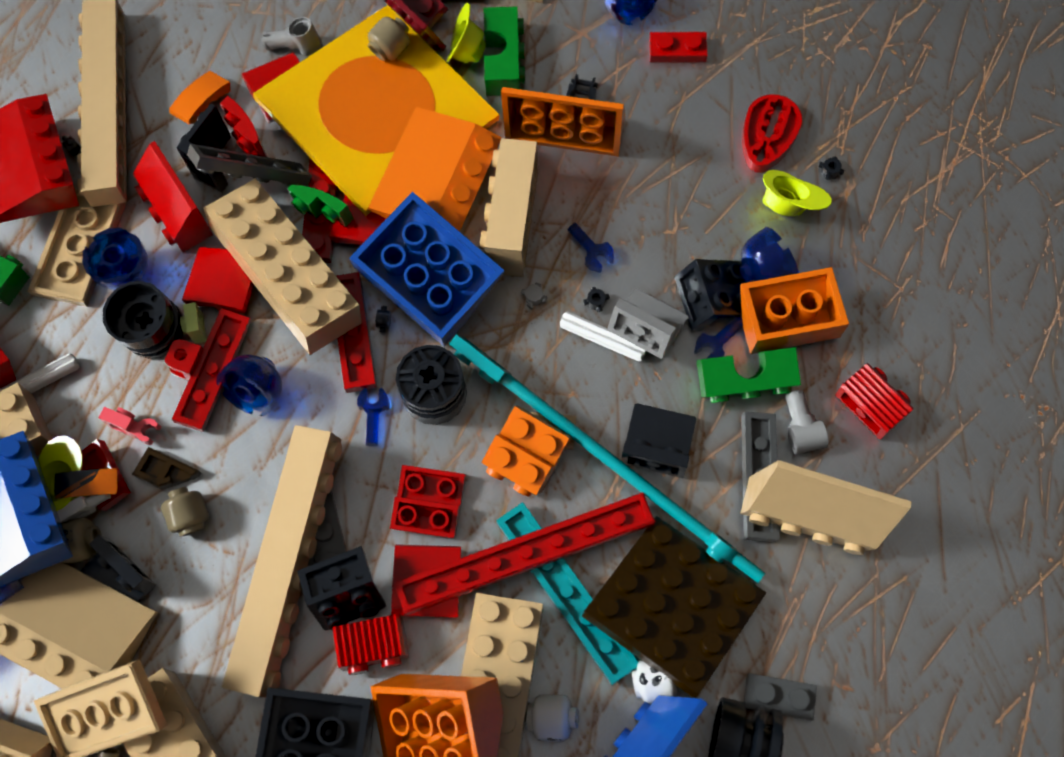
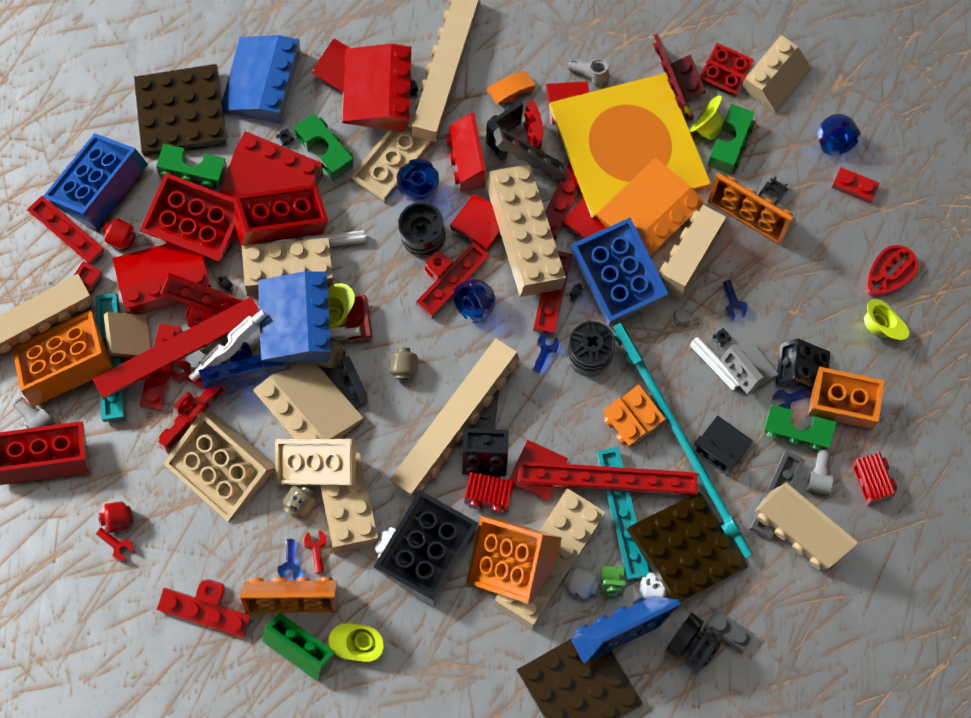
camera: 15 degrees right, 0 degrees up
sticker [54,468,117,499] -> none
coral plate [98,407,162,445] -> none
dark brown tile [132,447,201,490] -> none
yellowish green plate [180,302,207,344] -> none
green slope [288,185,354,227] -> none
dark tan head [367,17,410,61] -> none
red slope [390,465,466,538] -> none
clear blue cylinder [740,227,799,282] -> none
black piece [818,157,845,180] -> none
none -> bright green bracket [600,566,626,599]

